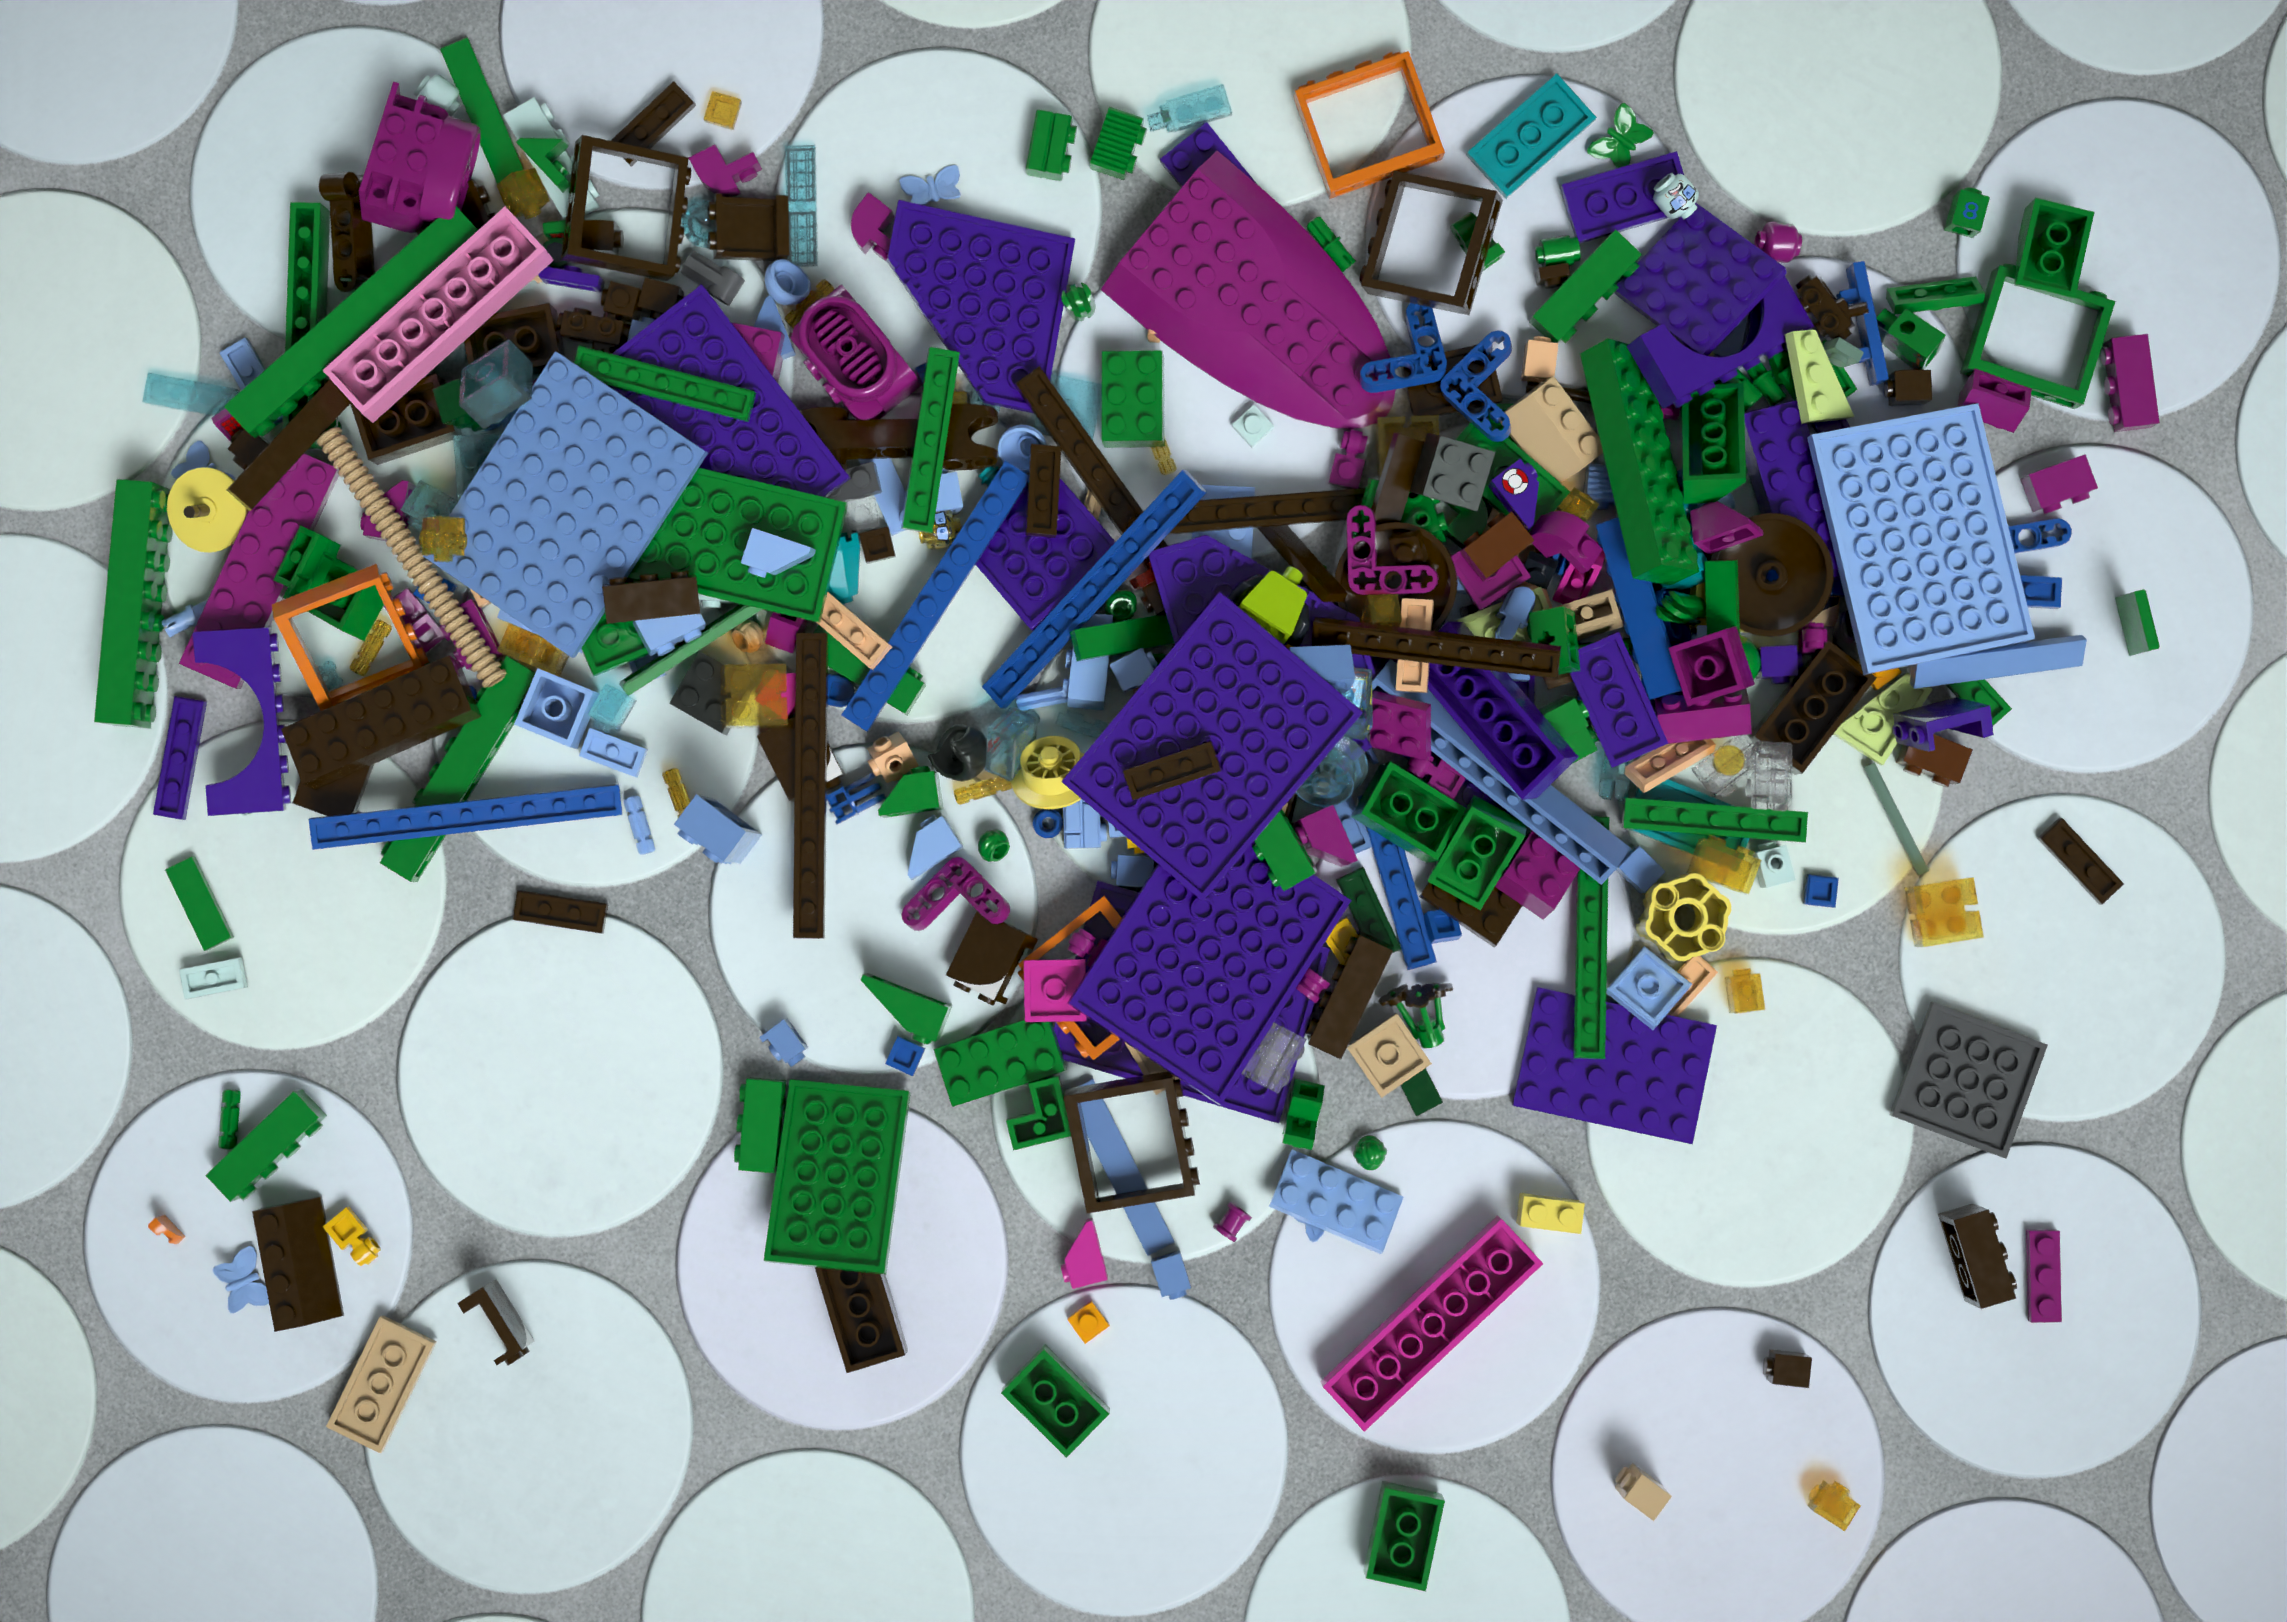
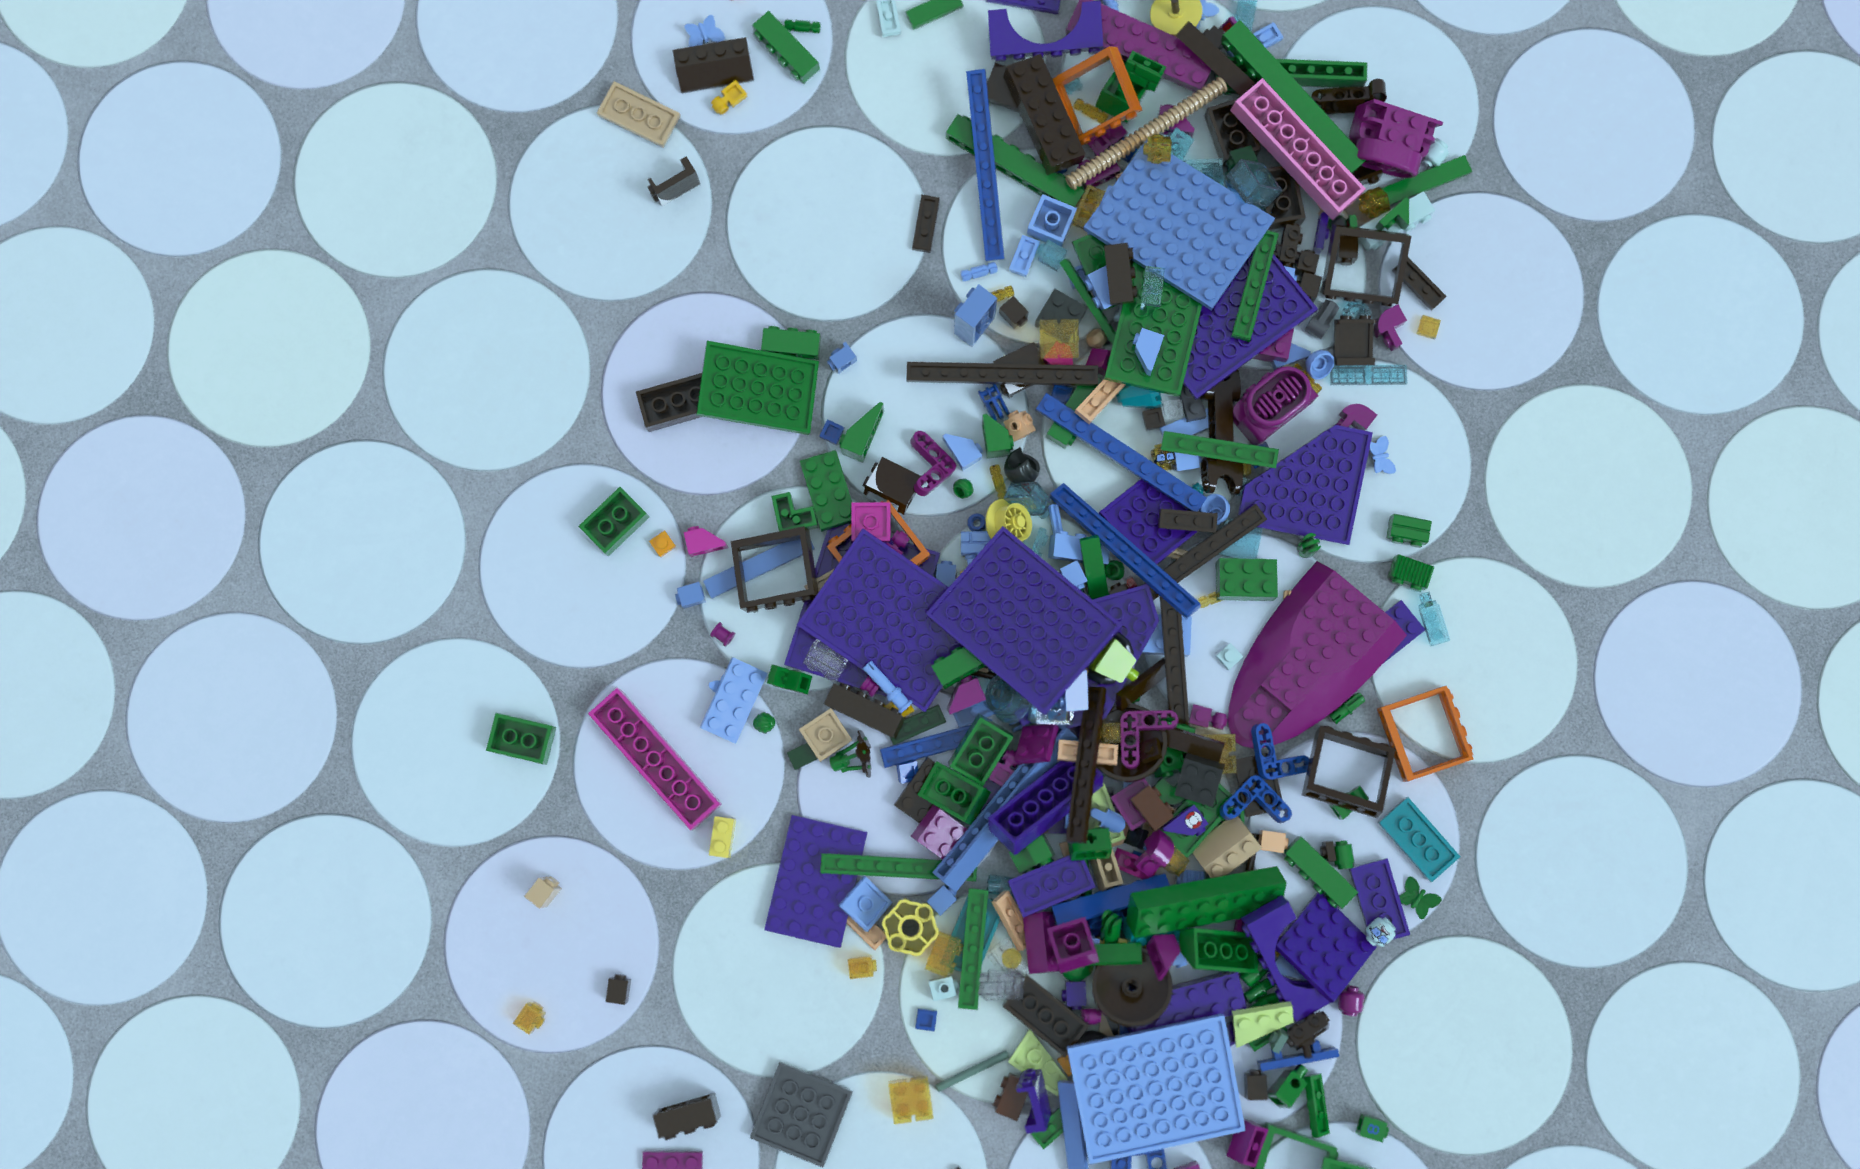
camera: 85 degrees right, 5 degrees down
dark brown plate [1123,741,1222,800] -> none
none -> light blue pin [862,660,913,714]
none -> dark brown brick [999,296,1029,329]
none -> clear light blue panel [1140,266,1165,310]

